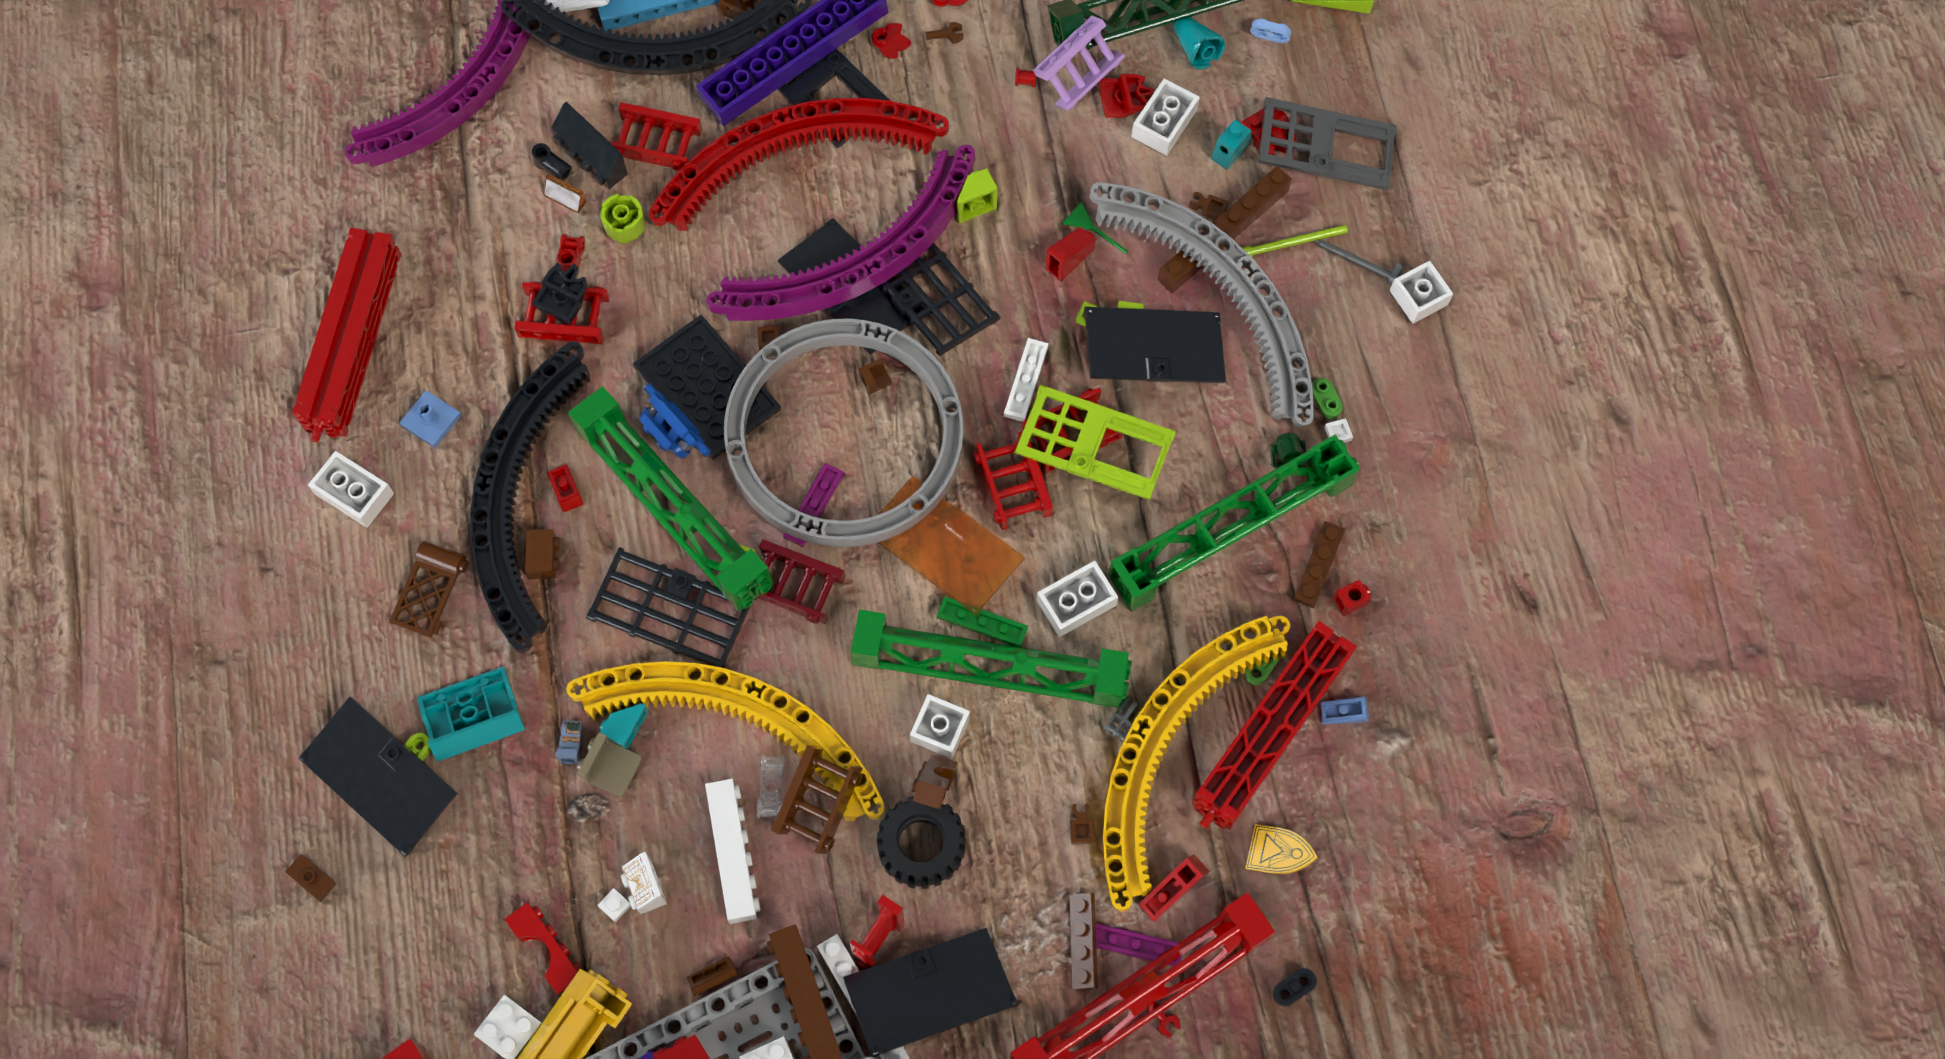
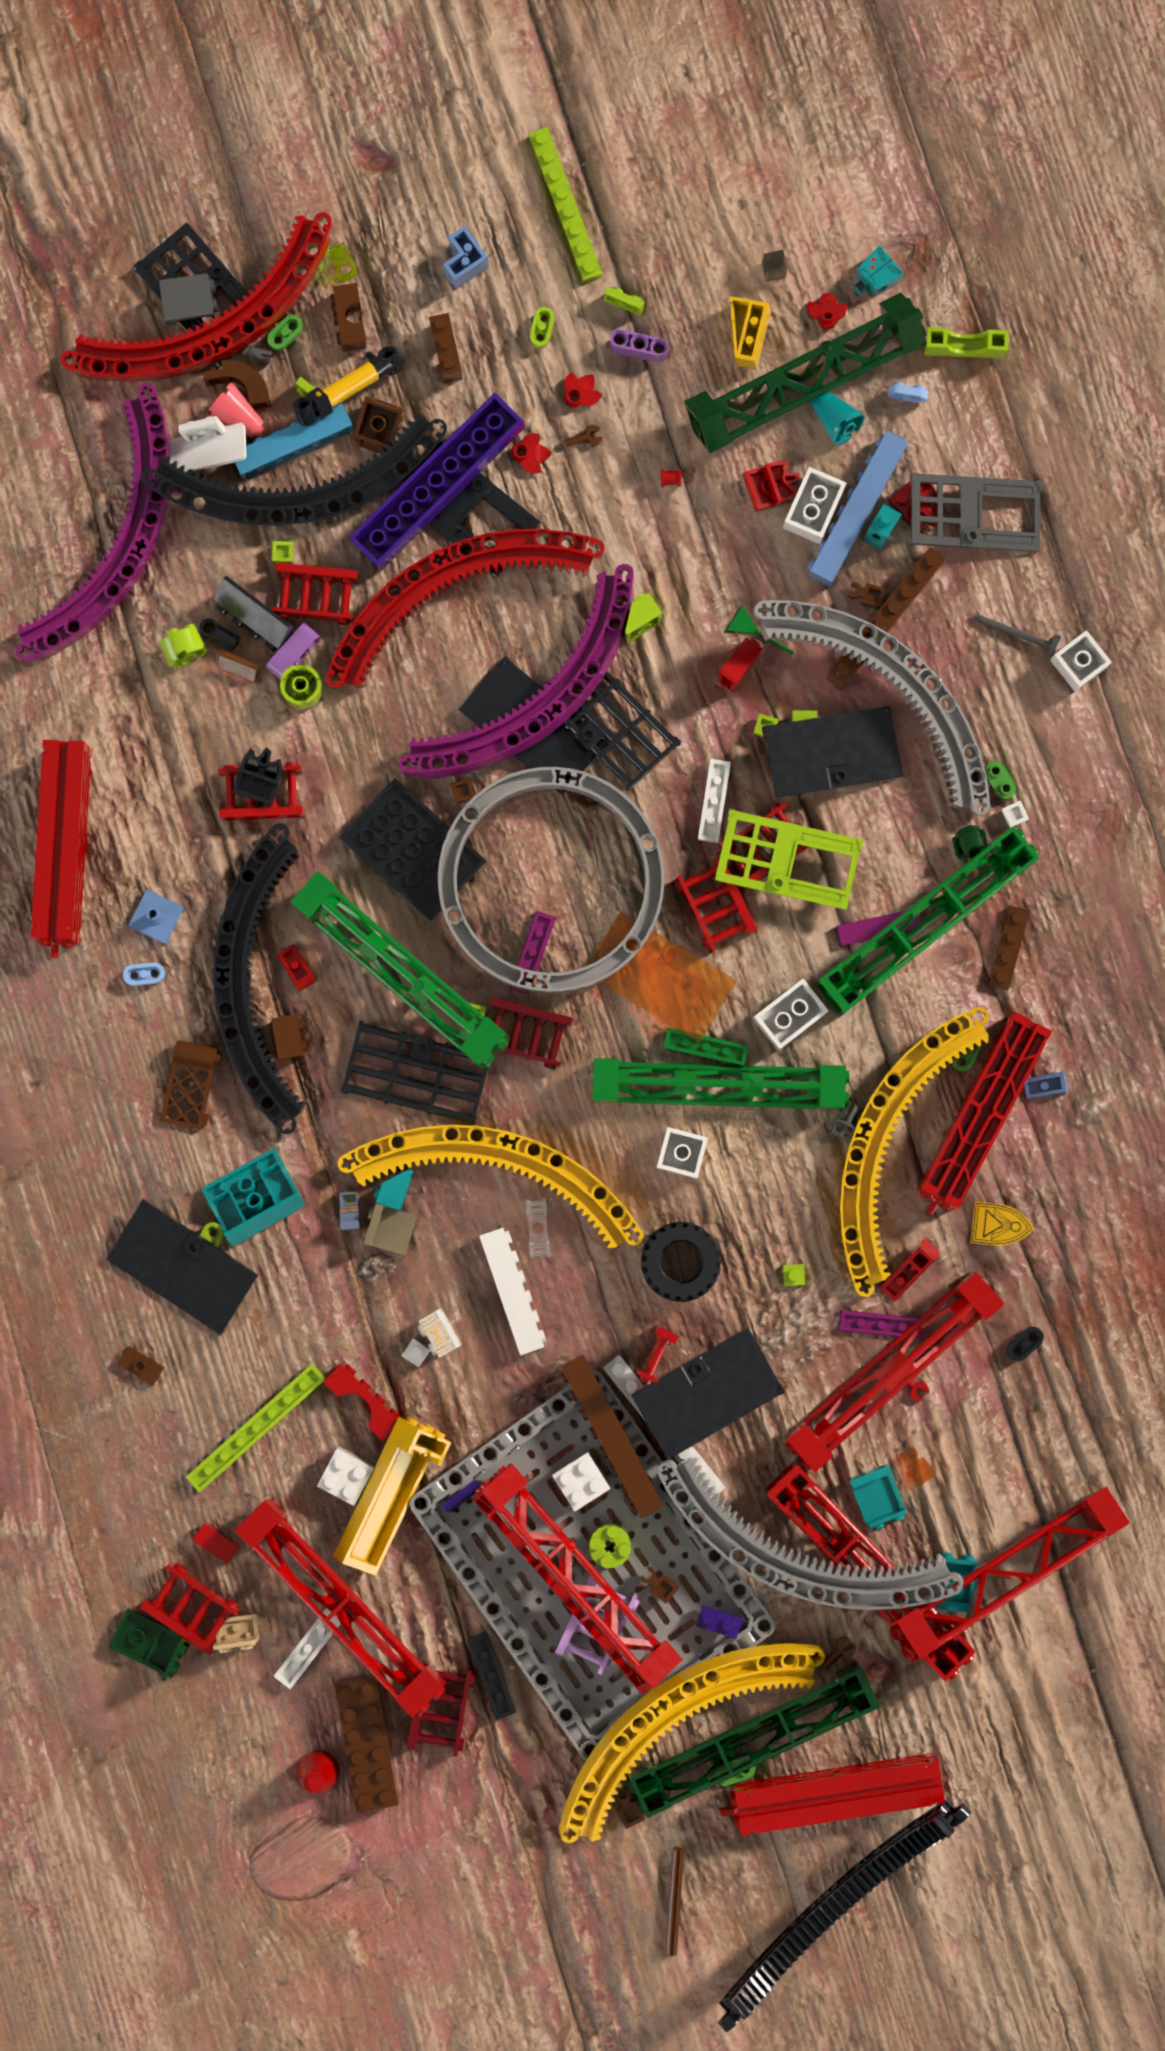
camera: 10 degrees left, 15 degrees up
white brick [308,451,394,528] -> none
red piece [557,233,585,272] -> none
blue piece [639,383,711,459] -> none
reddish brown plate [686,956,738,996] -> none
reddish brown fence [771,745,863,854] -> none
reddish brown panel [859,358,892,395] -> none
reddish brown arch [911,754,958,809] -> none
lavender fence [1033,15,1125,111] -> none
plate [1069,893,1098,991] -> none
reddish brown plate [1070,803,1095,845] -> none
lime bar [1242,225,1348,258] -> none
red brick [1333,579,1371,616] -> none
none -> light blue plate [123,962,165,986]
none -> lime brick [158,623,207,669]
none -> lime plate [186,1363,326,1493]
none -> medium lavender beam [266,623,321,679]
none -> lime plate [272,541,294,564]
none -> lime plate [783,1264,805,1286]
none -> medium blue brick [808,430,909,587]
none -> magenta tile [836,910,921,946]

